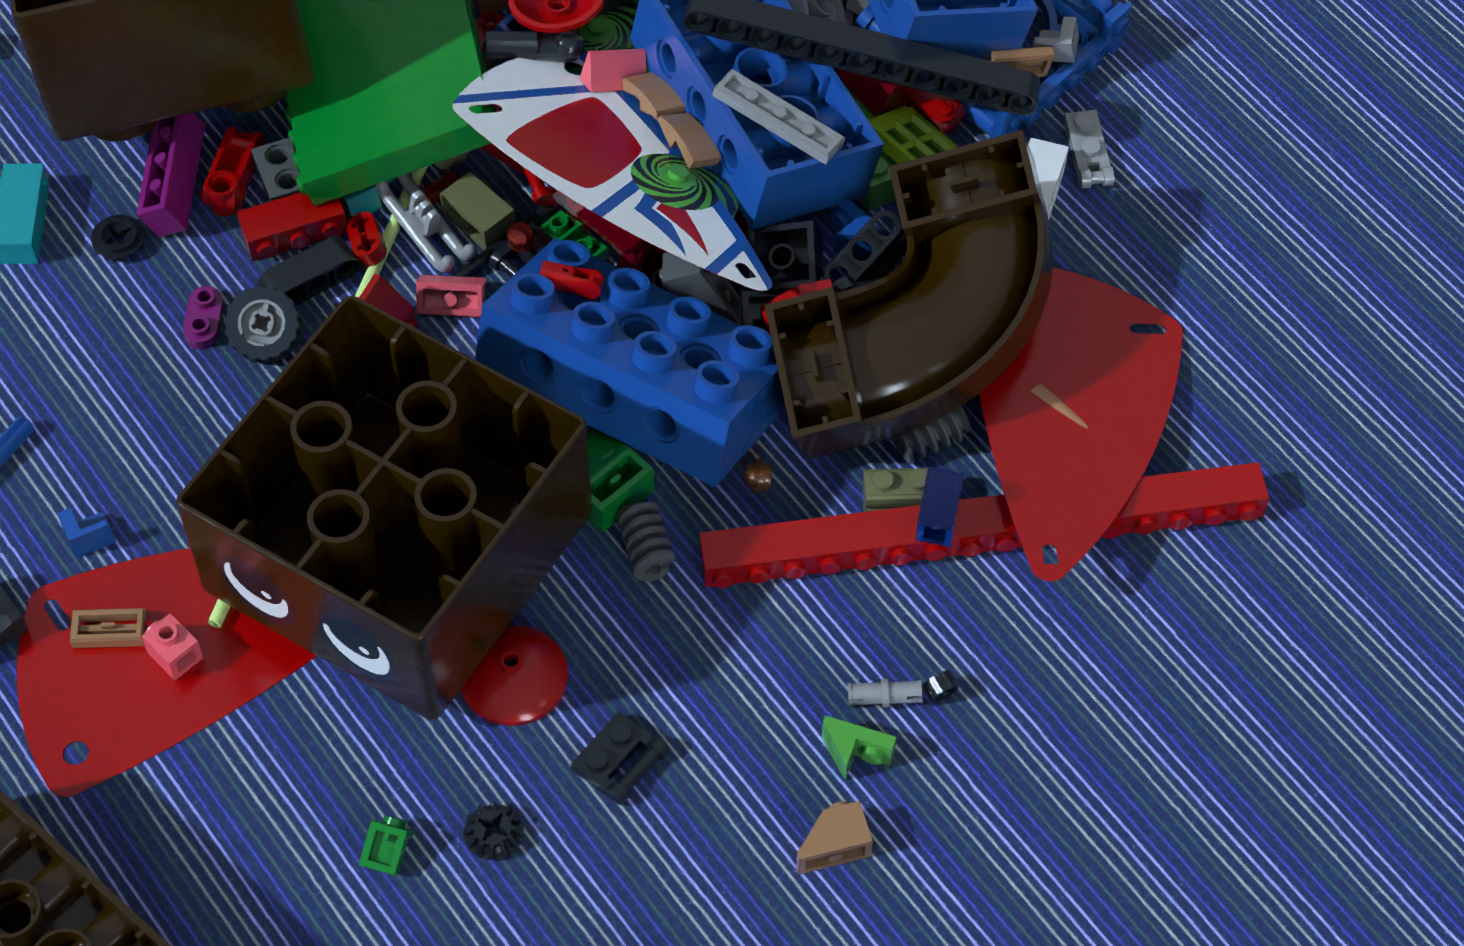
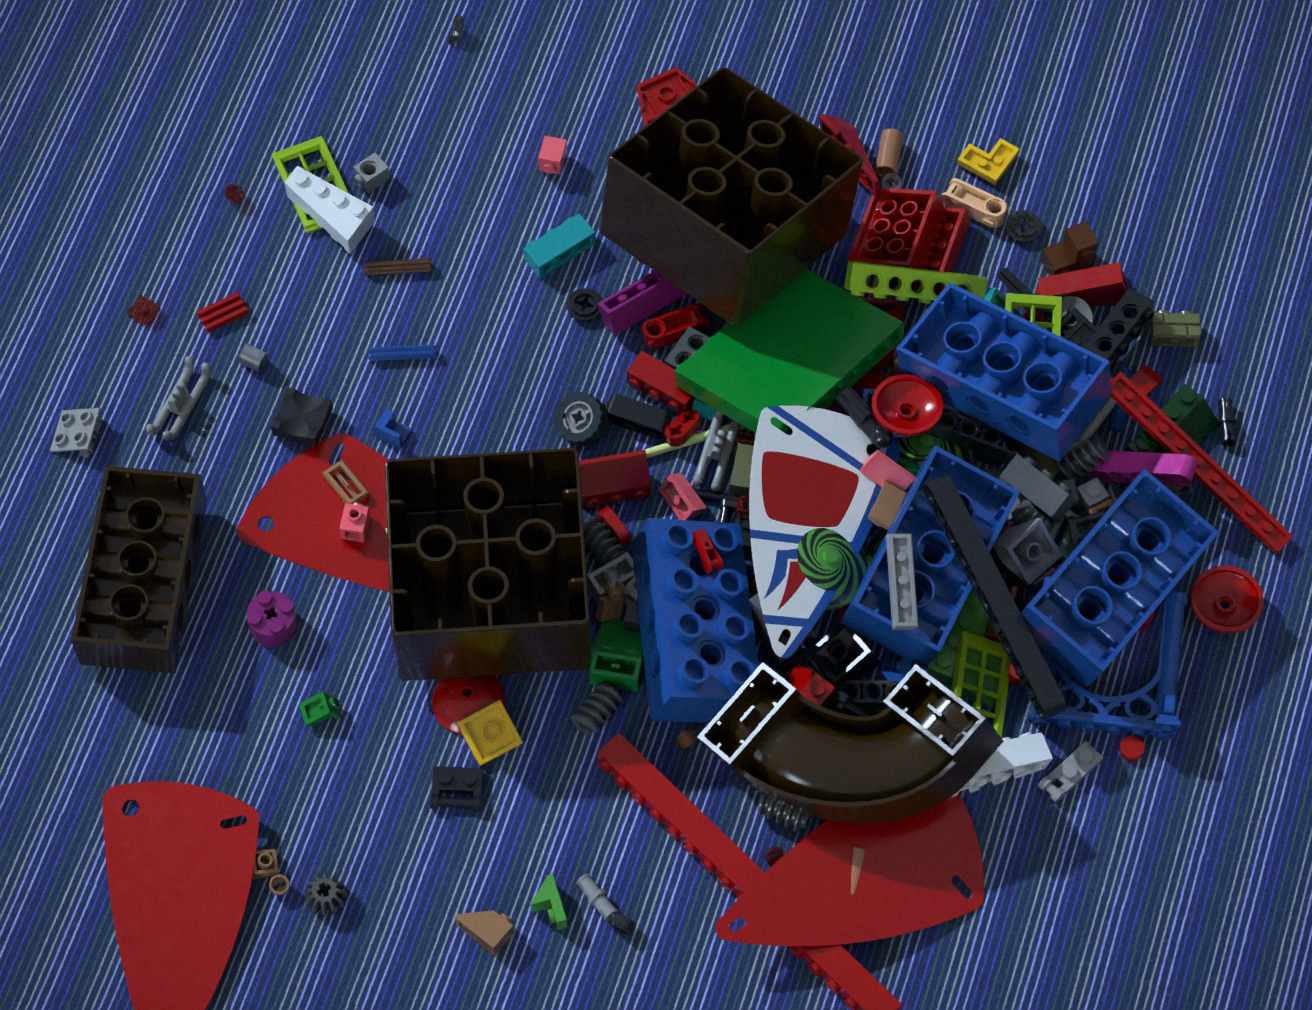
camera: 55 degrees right, 5 degrees up
magenta plate [183,286,224,350] -> none
black gear [463,801,524,860] -> none
medium nougat slope [657,112,722,169] -> none
olive brick [862,467,937,512] -> none
clear blue slope [915,467,964,547] -> none
medium nougat tile [988,46,1055,77] -> none
light grey panel [1033,17,1079,63] -> none
none -> magenta brick [247,590,298,647]
none -> yellow plate [457,700,523,766]
none -> clear red hinge [765,846,785,867]
none -> red tile [1119,735,1145,761]

